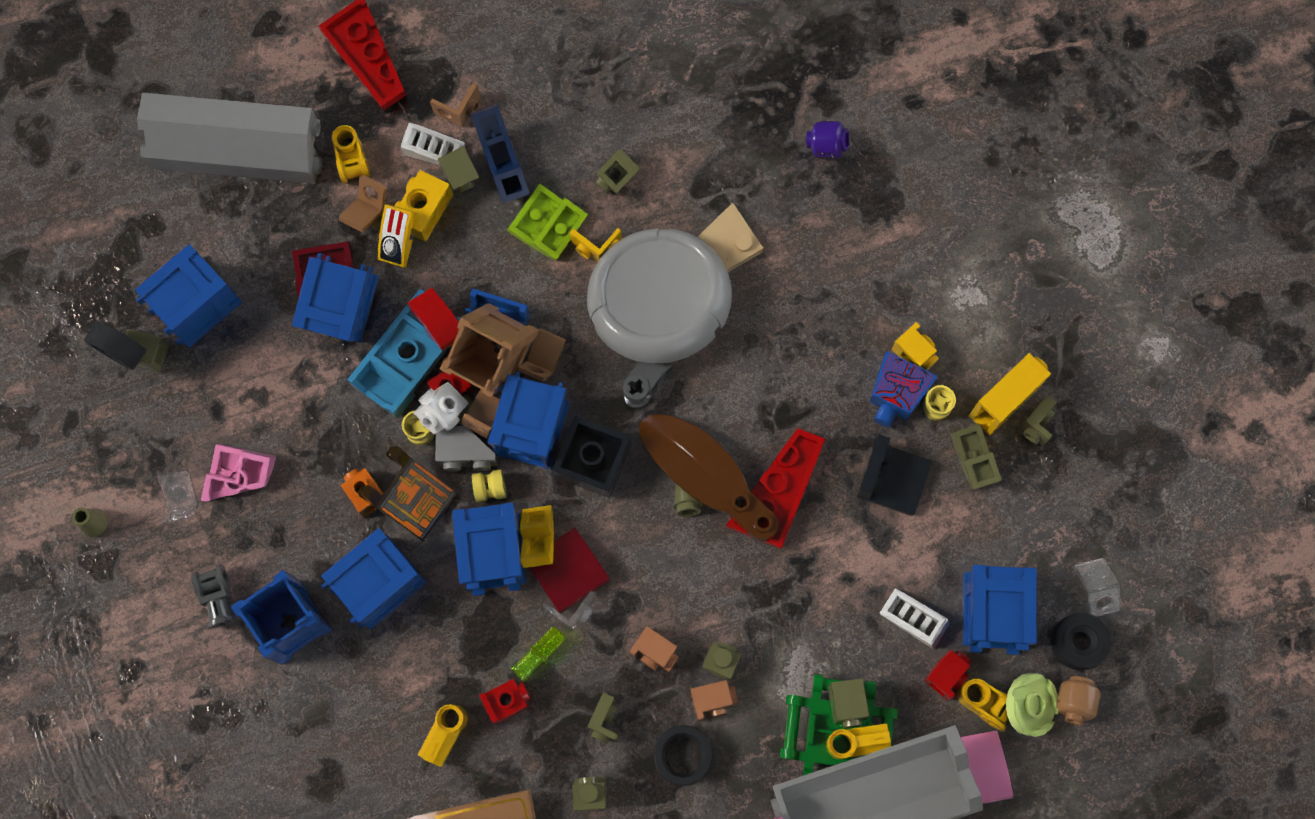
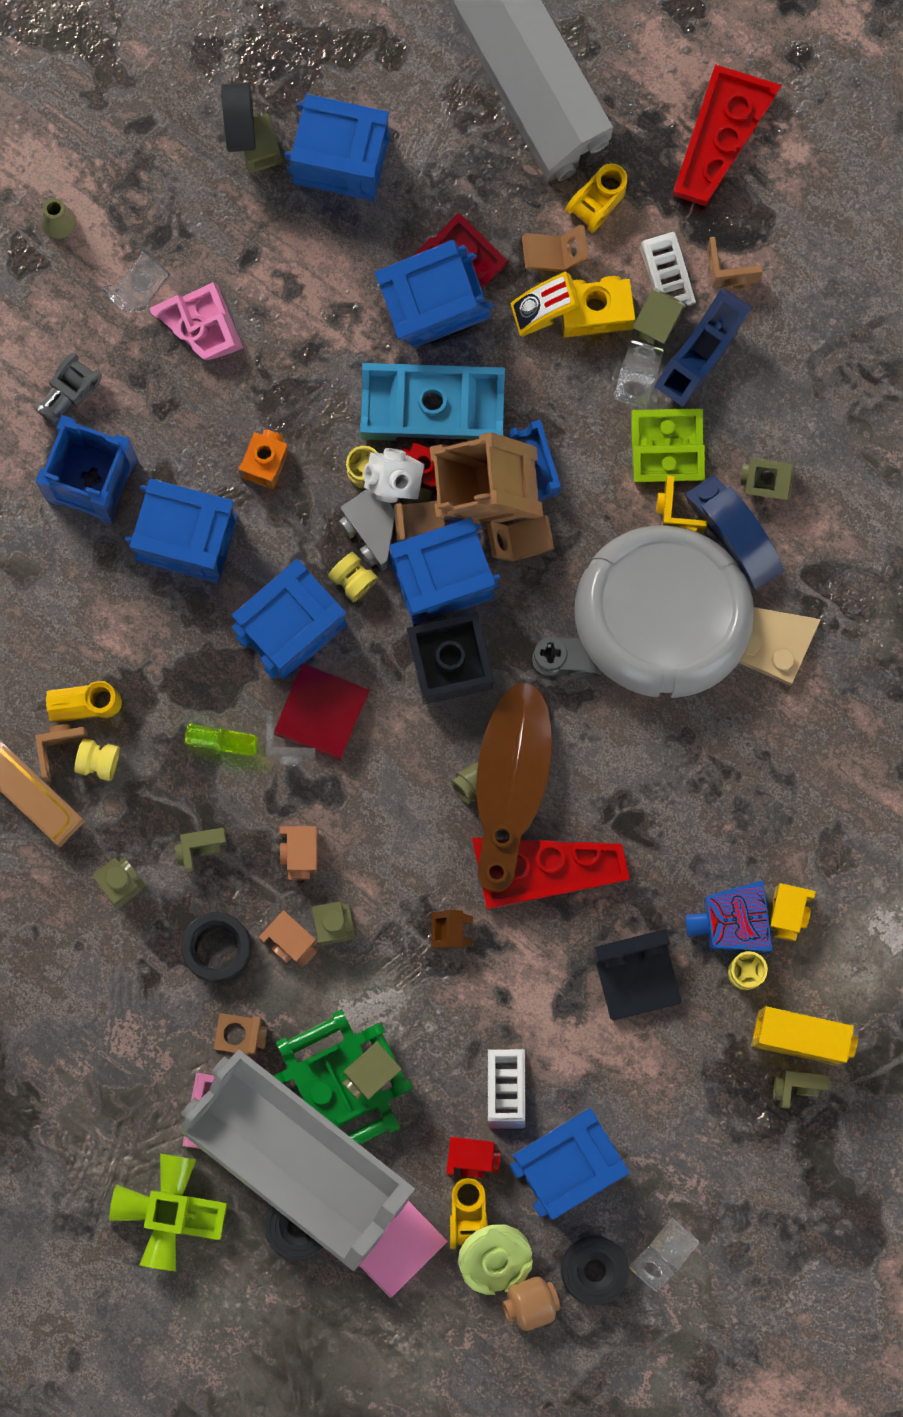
camera: 50 degrees right, 5 degrees up
flag [358,446,457,541] -> none
red slope [407,288,459,351] -> none
red brick [479,679,531,725] -> none
yellow slope [520,505,554,568] -> none
yellow piece [826,723,891,760] -> none
olive slope [950,424,1002,490] -> none
none -> medium nougat bracket [35,724,89,782]
none -> light yellow wheel [74,738,120,781]
none -> medium nougat bracket [214,1013,268,1056]
none -> reddish brown tile [431,910,473,950]
none -> clear bracket [613,340,664,409]
none -> dark blue arch [685,475,784,591]

